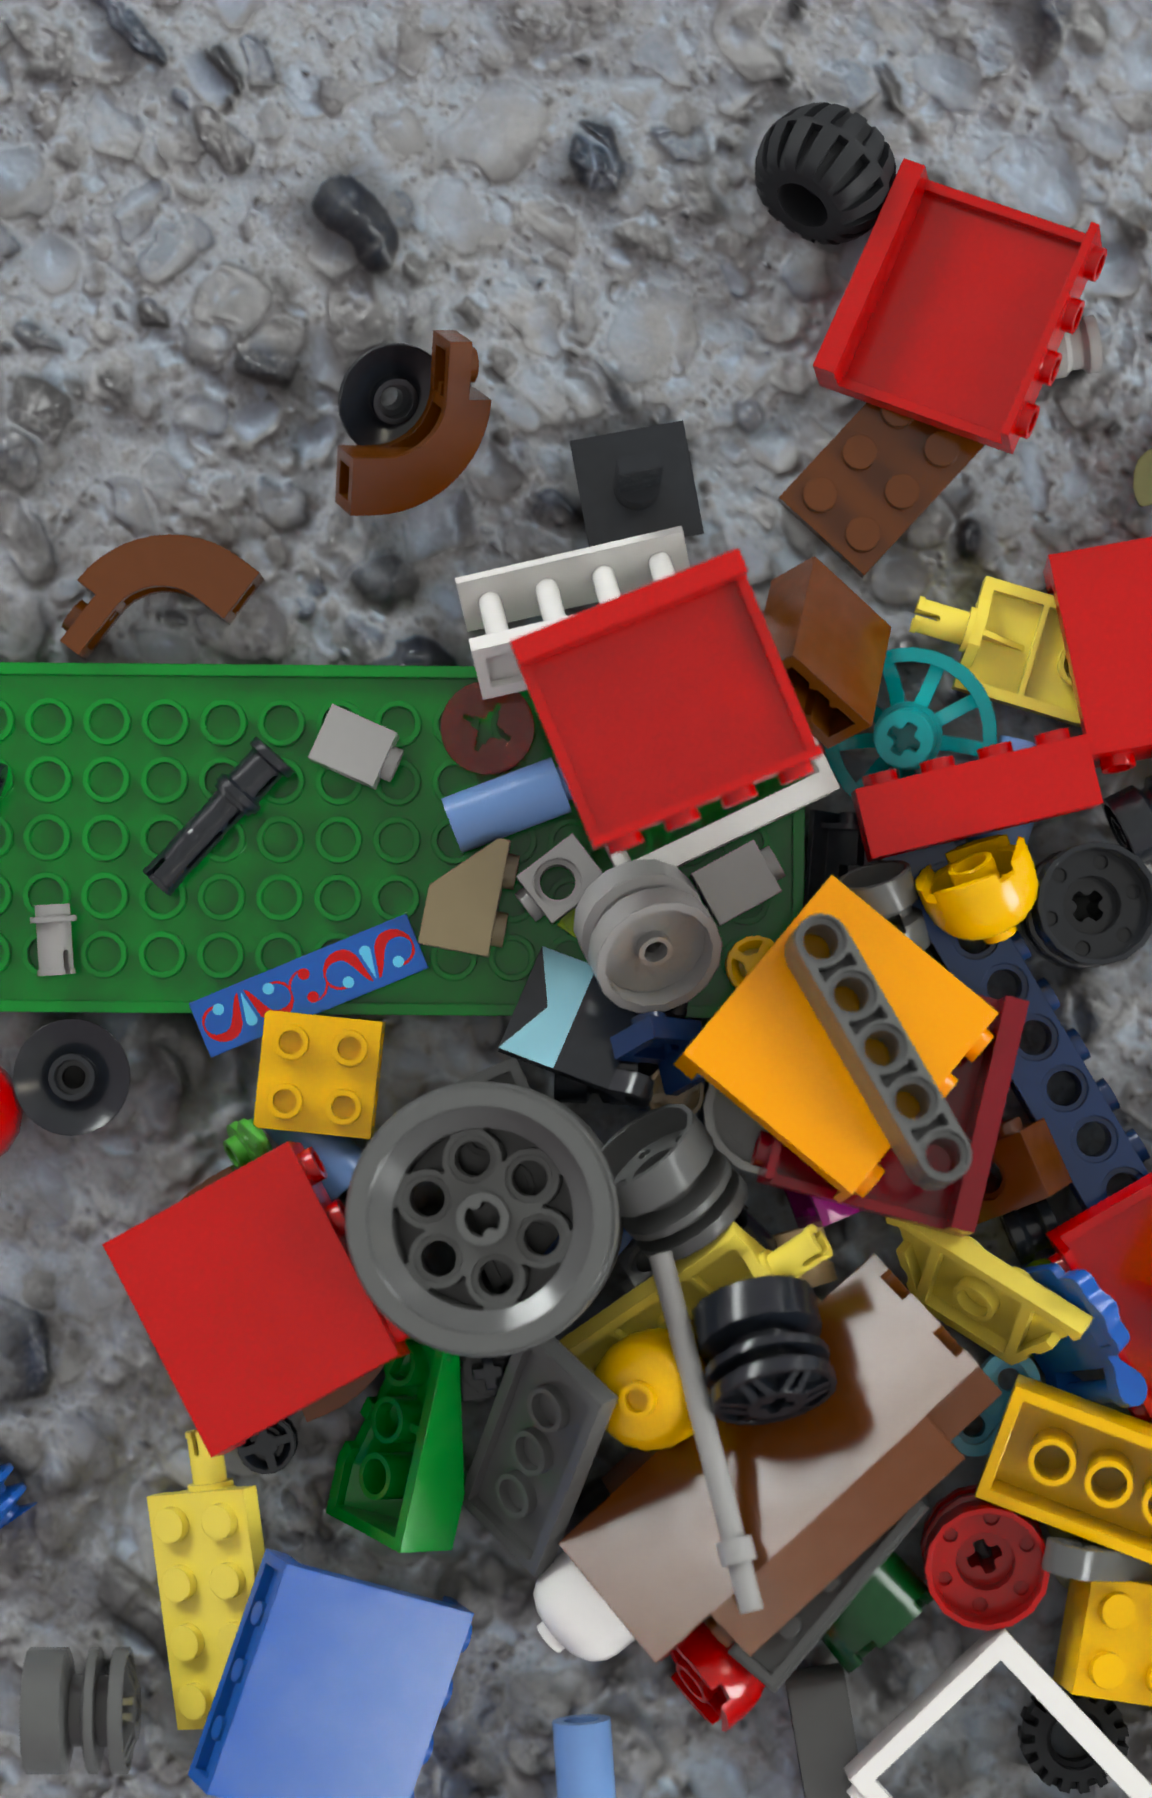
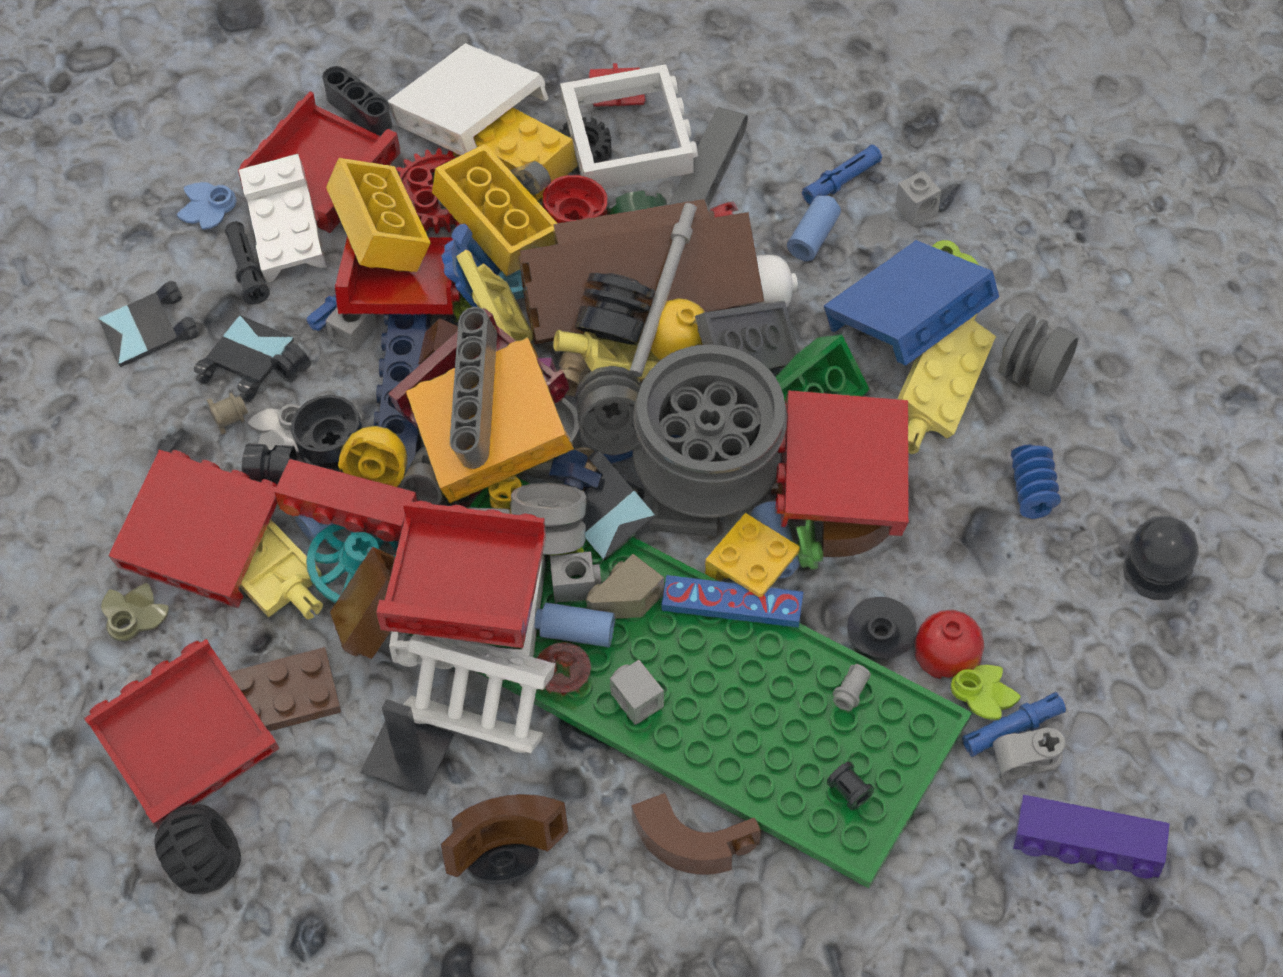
camera: 145 degrees left, 30 degrees down
black pin [142,736,295,896] -> none

